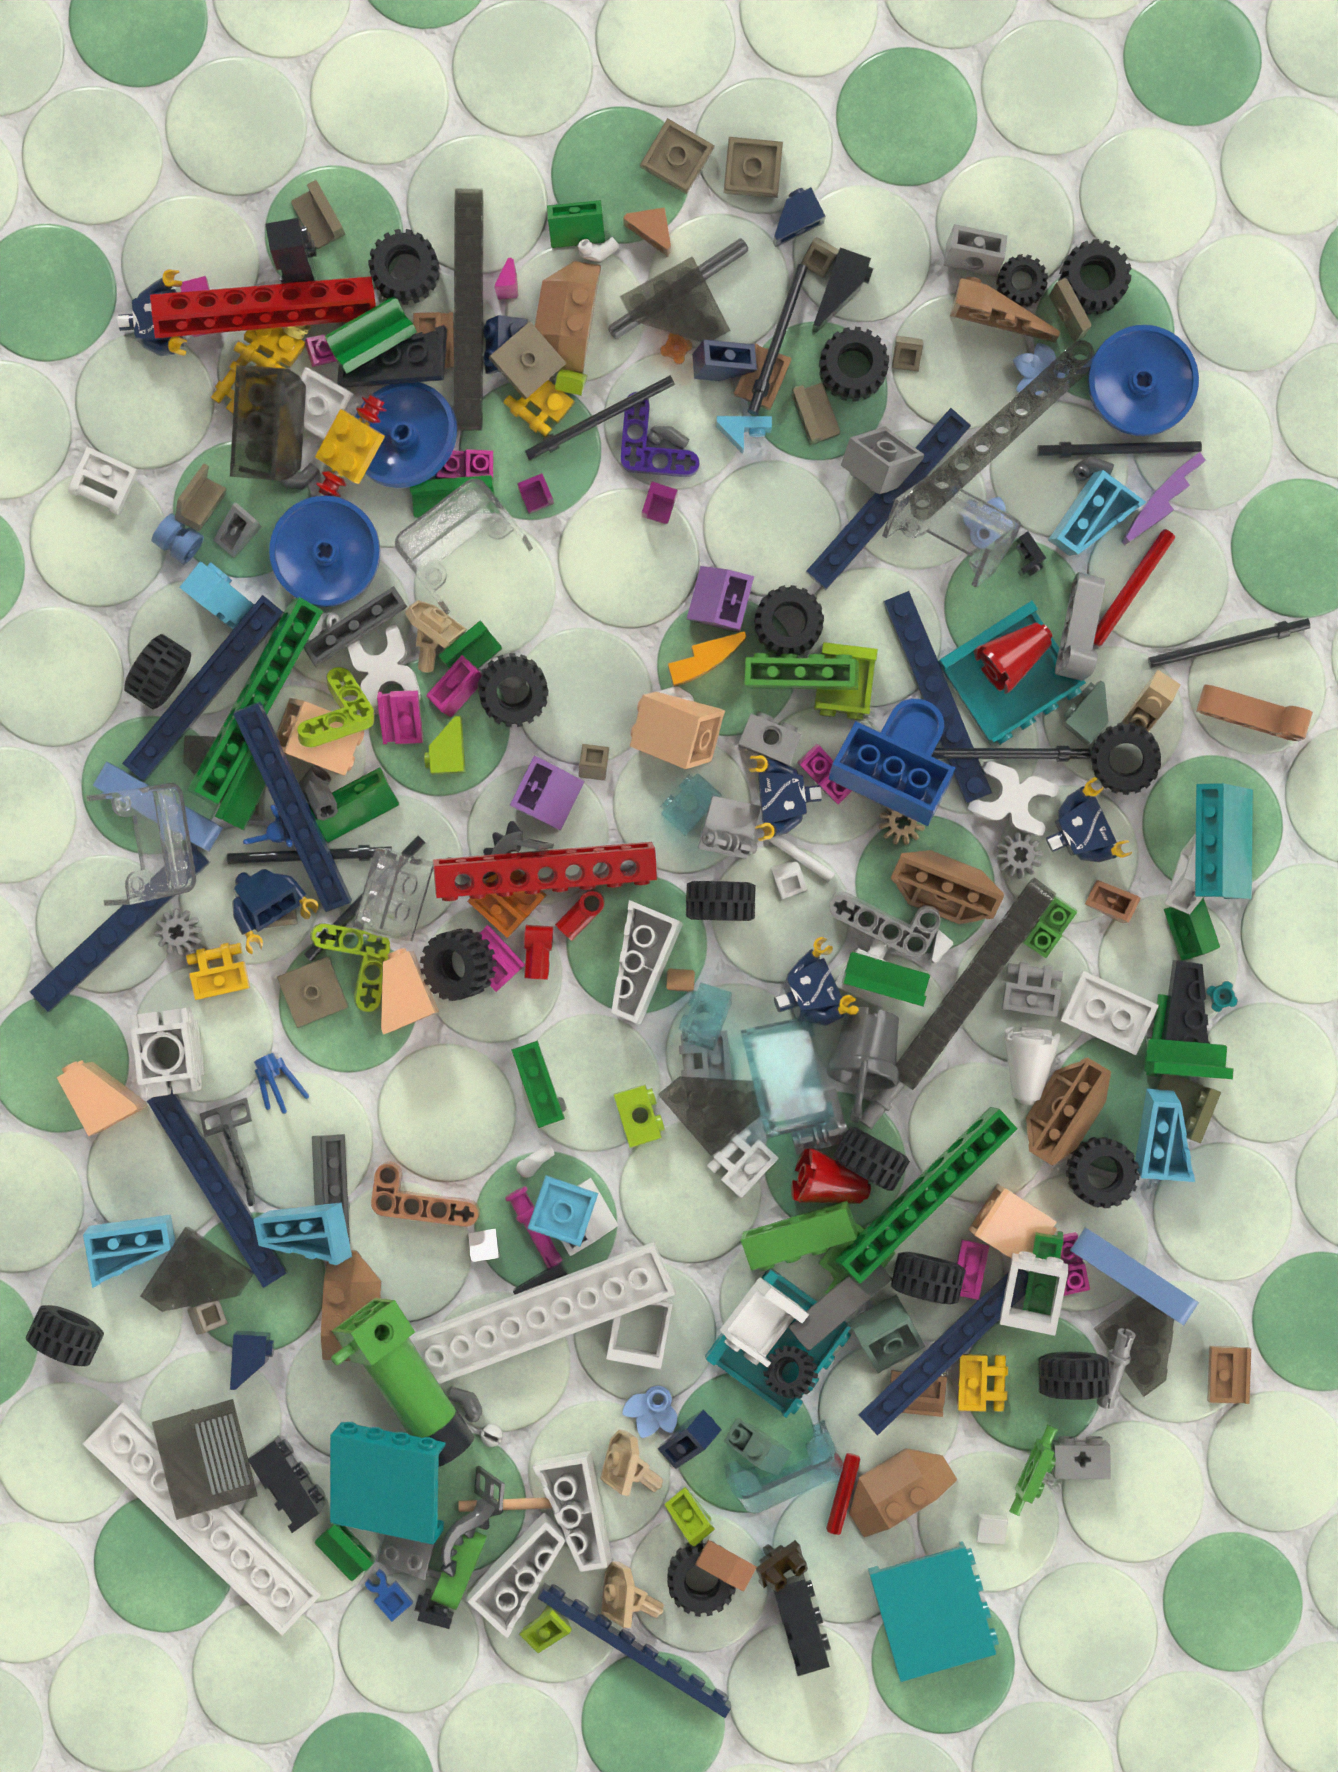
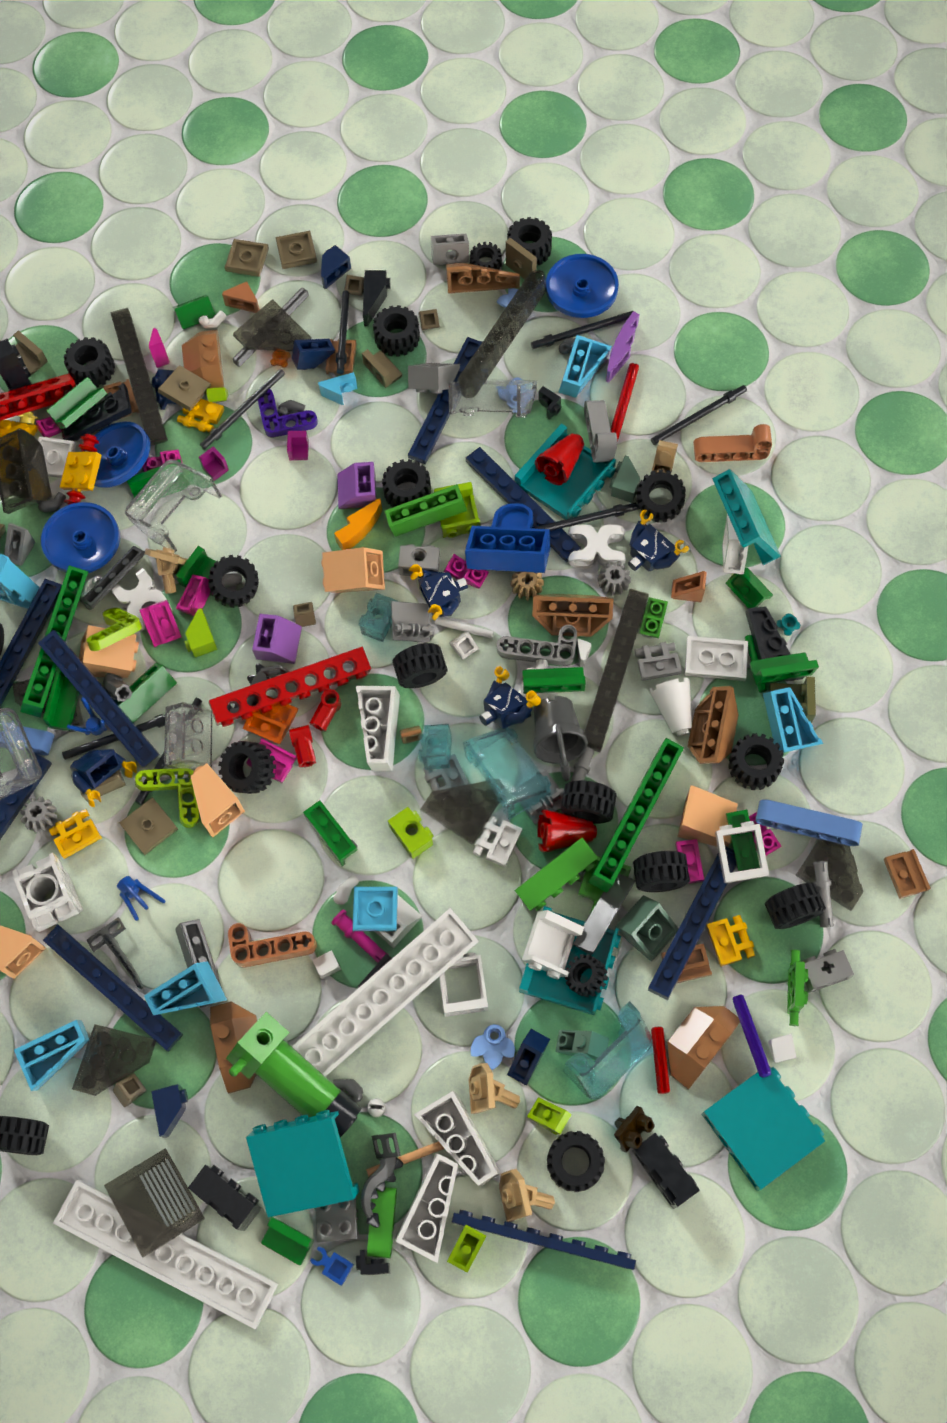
camera: 10 degrees left, 20 degrees down
nougat slope [695,1540,757,1592] -> none
none -> dark purple axle [733,994,771,1078]

